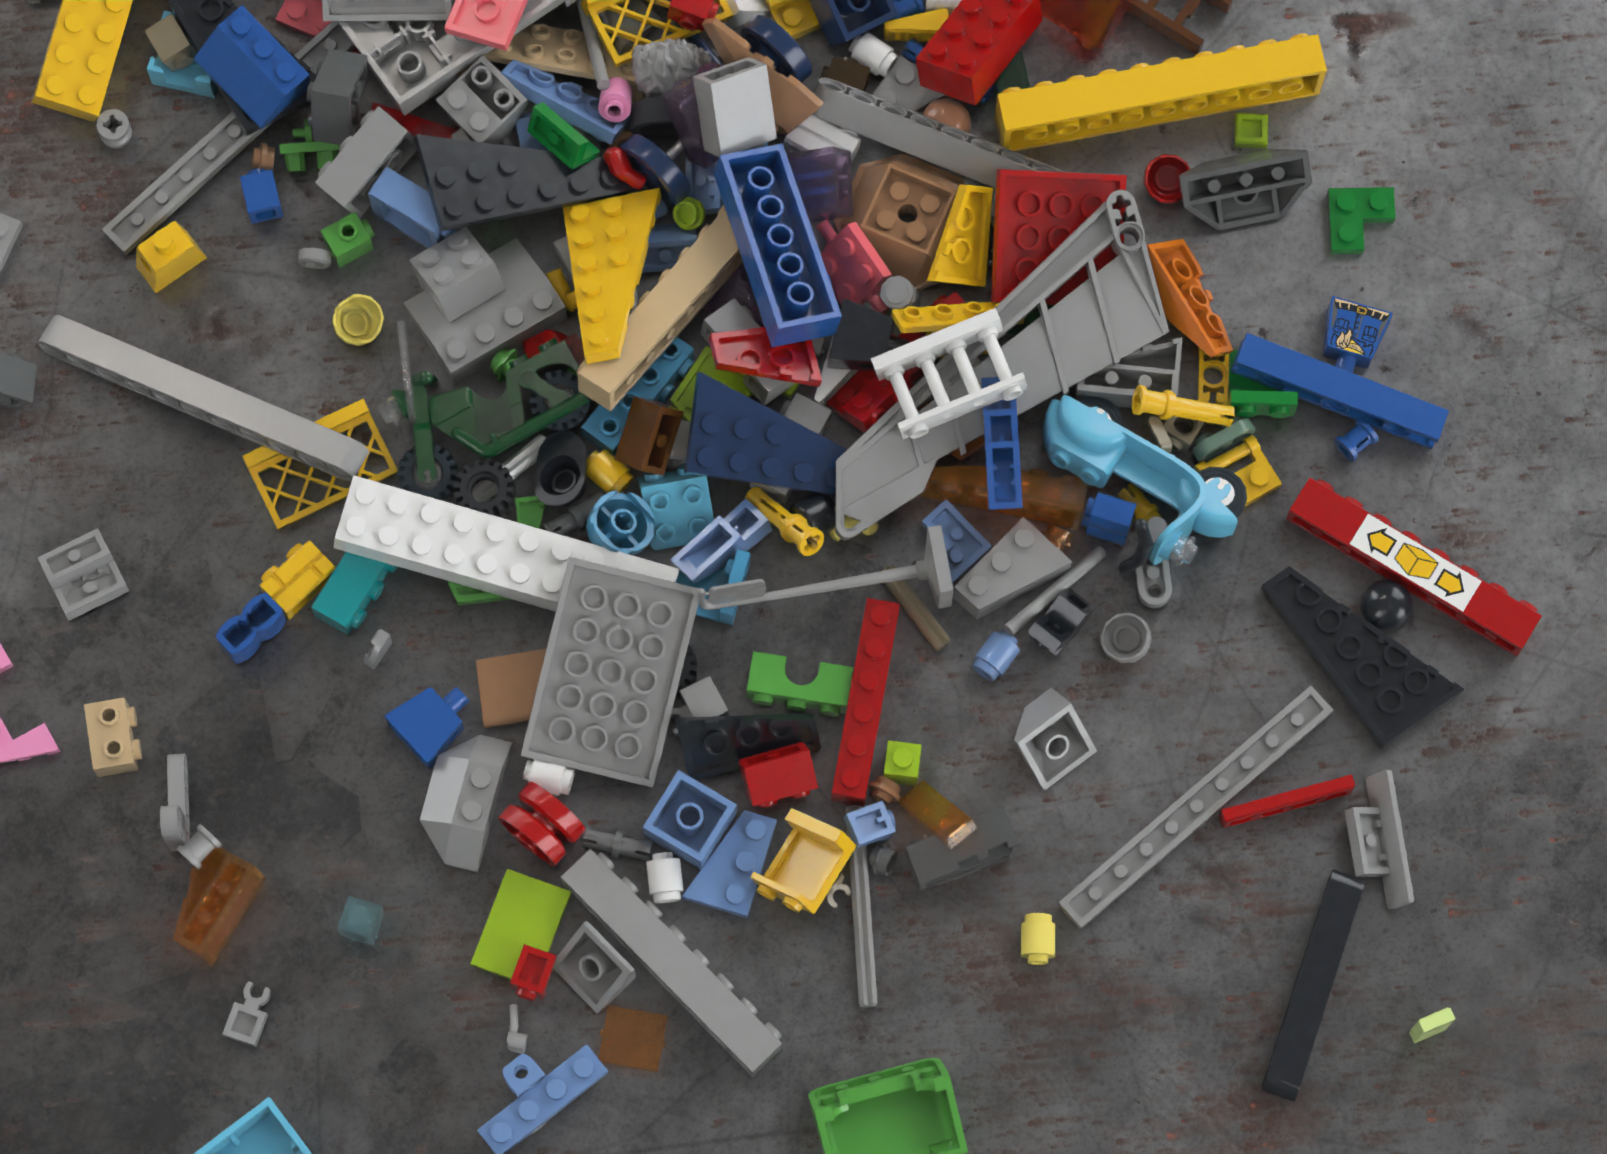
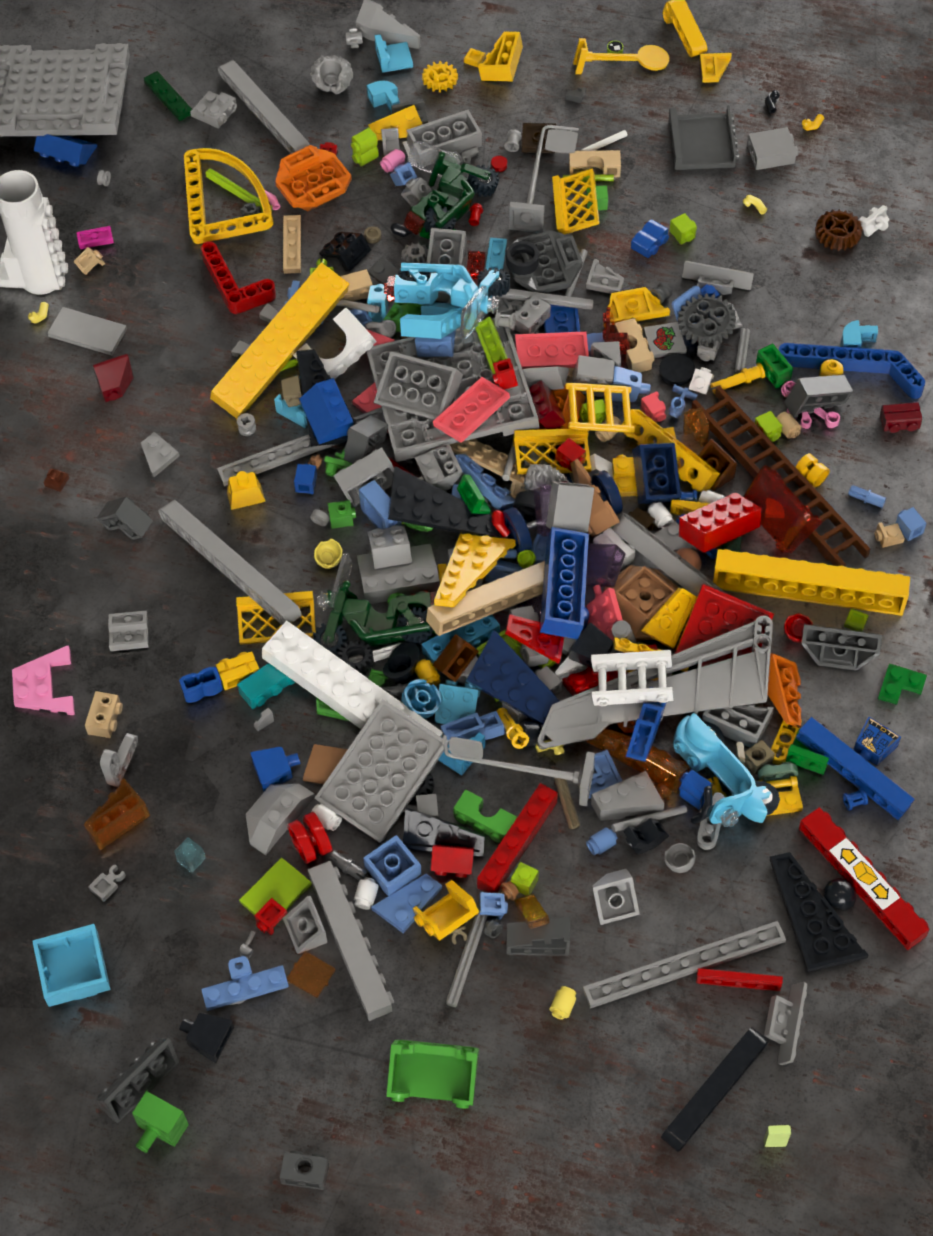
camera: 25 degrees right, 15 degrees down
light grey bush [176,824,222,870] -> none
bright pink brick [598,77,633,122] -> none
yellow pin [1132,385,1234,427] -> none

